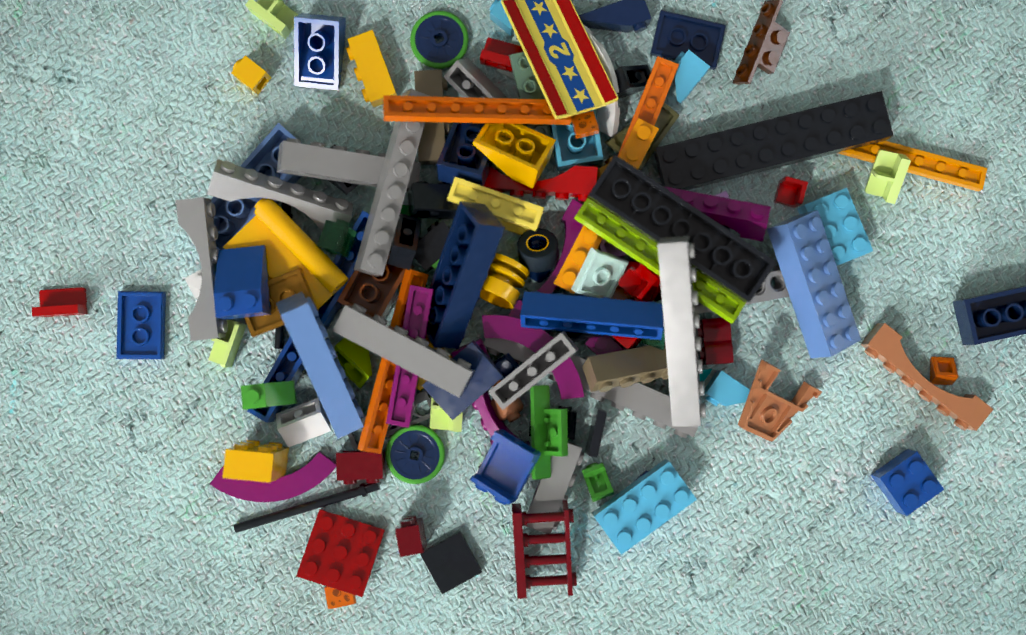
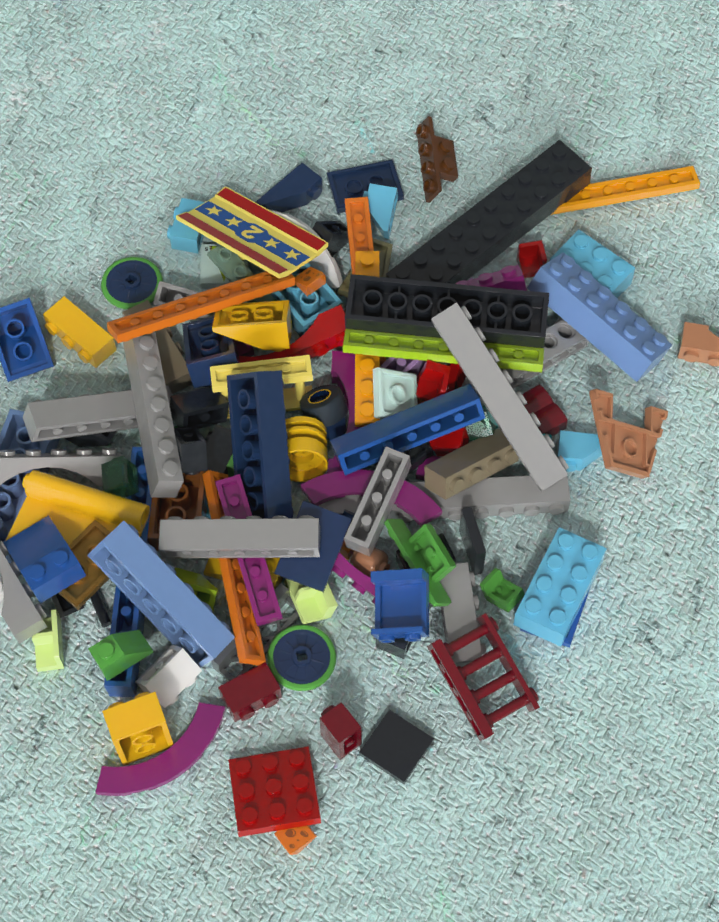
camera: 25 degrees left, 25 degrees down
black bar [234,483,380,533] -> none
red panel [480,38,524,73] -> none
yellowish green panel [864,149,911,204] -> none

